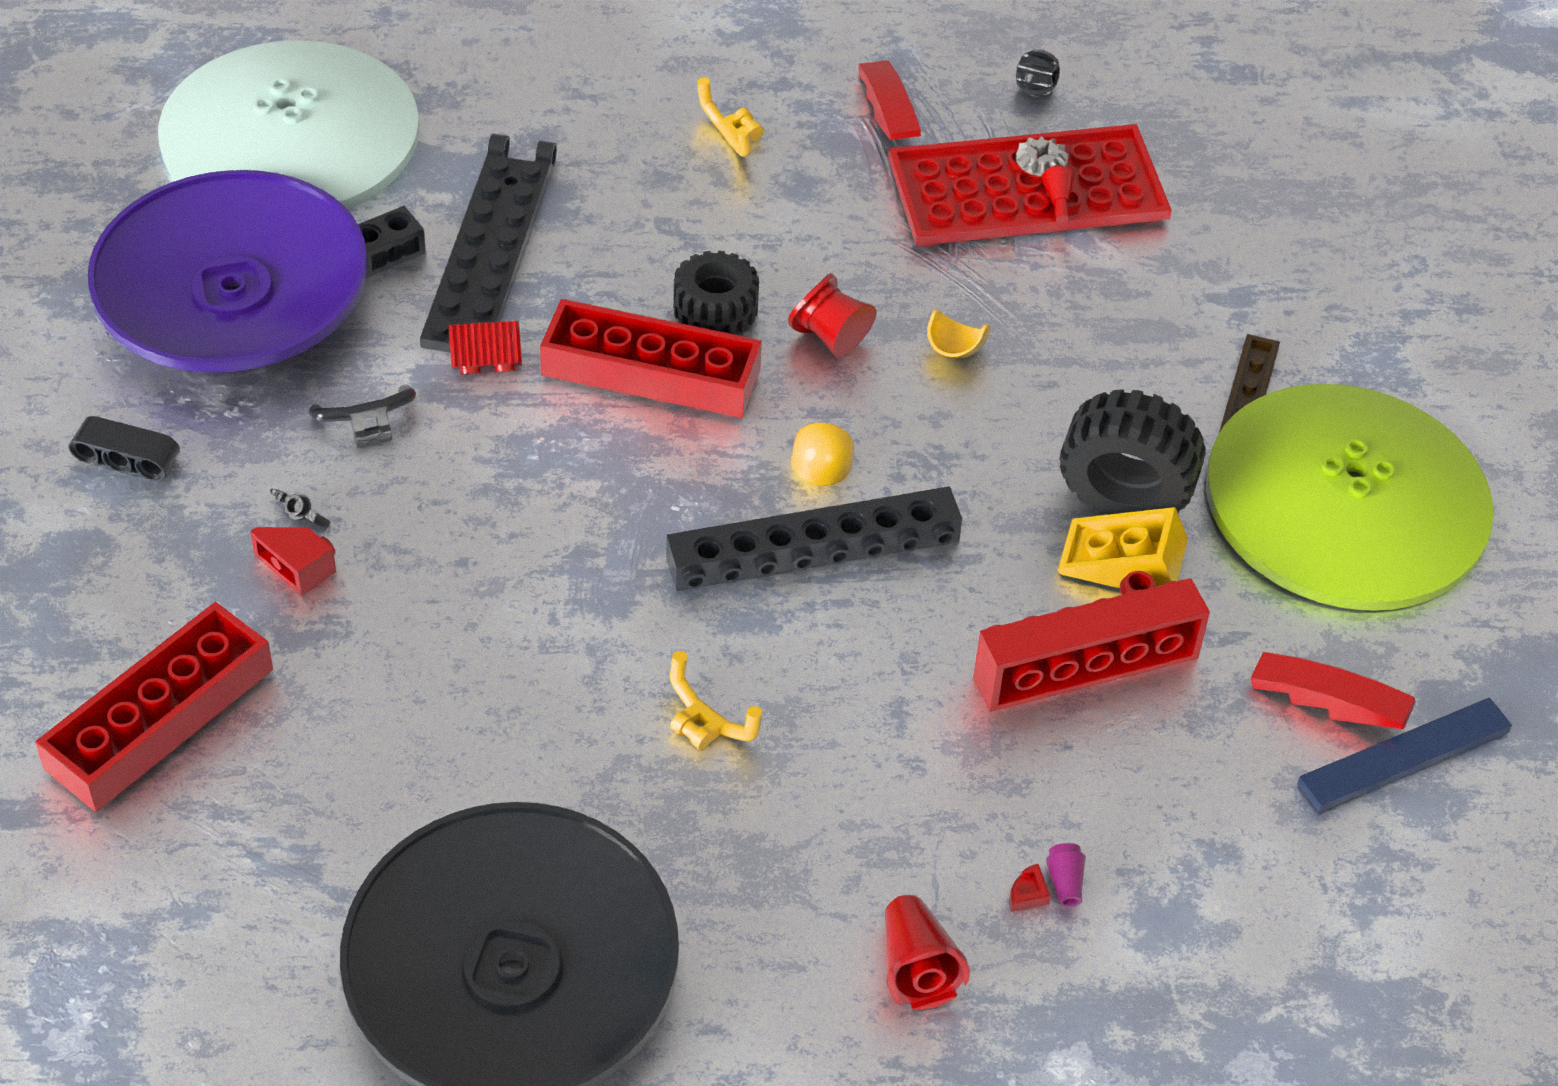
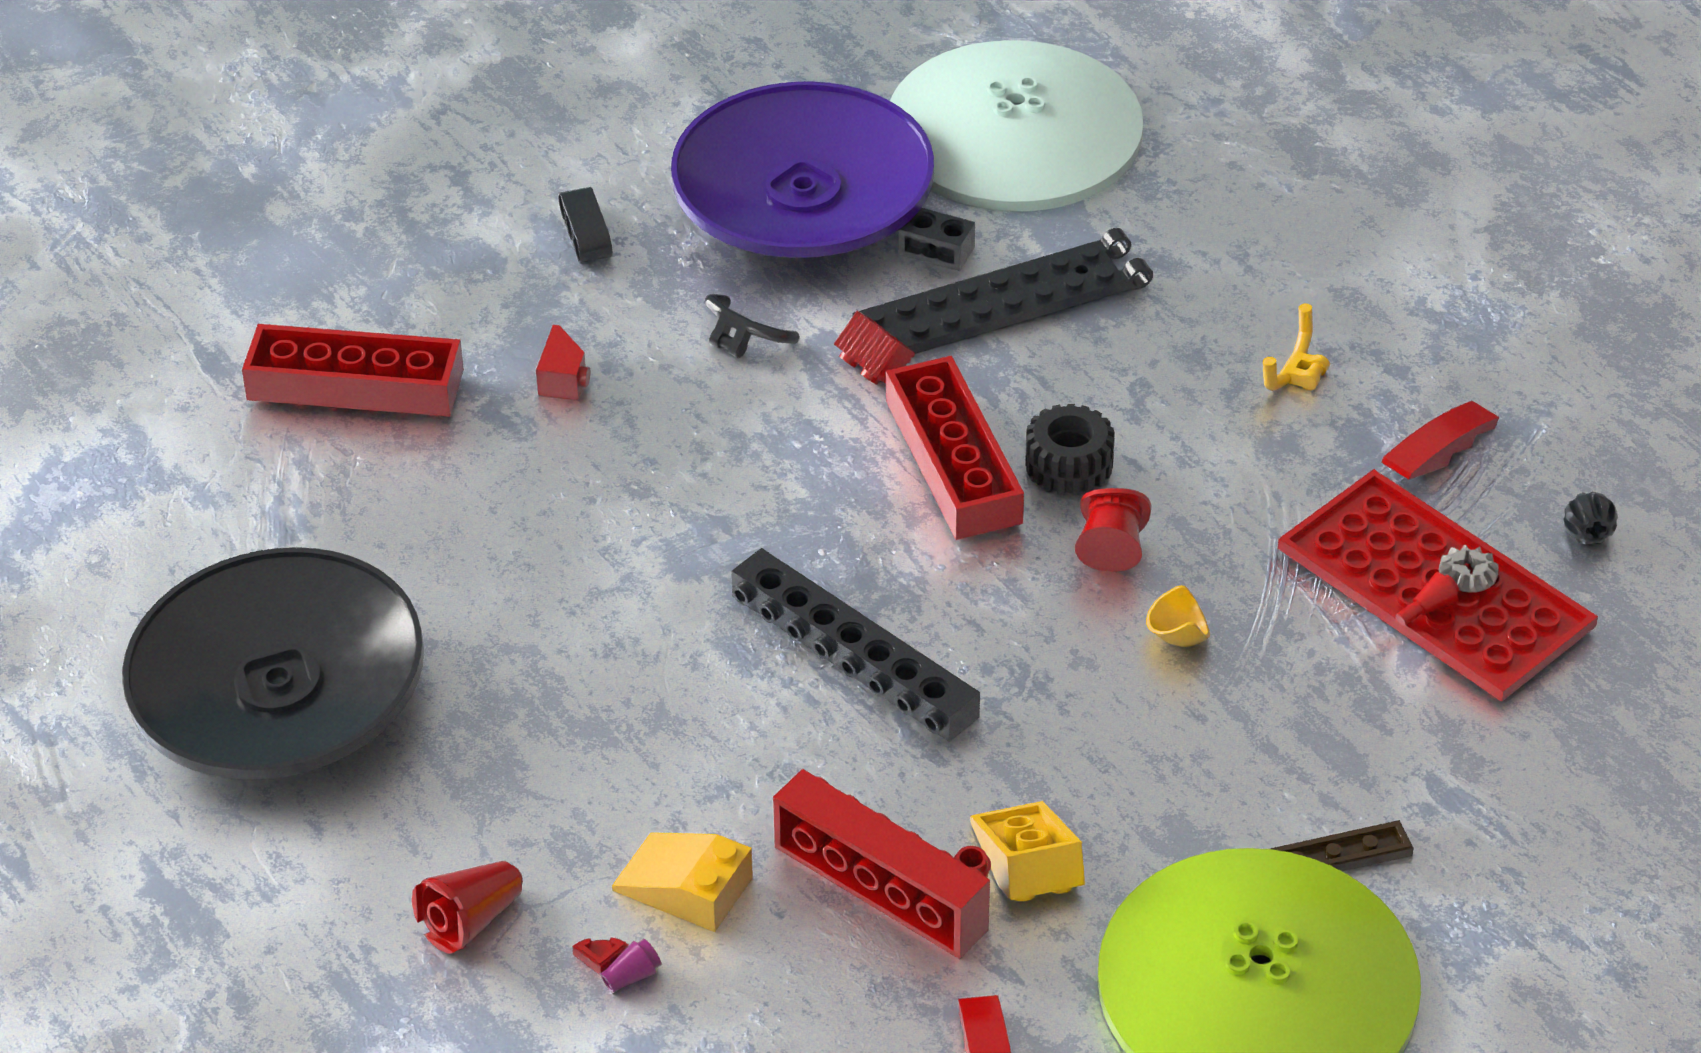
camera: 60 degrees right, 5 degrees down
piece [270,488,331,527] -> none
yellow piece [670,651,763,751] -> none
yellow helmet [792,422,855,486] -> none
black tyre [1059,389,1206,514] -> none
none -> yellow slope [612,832,753,932]

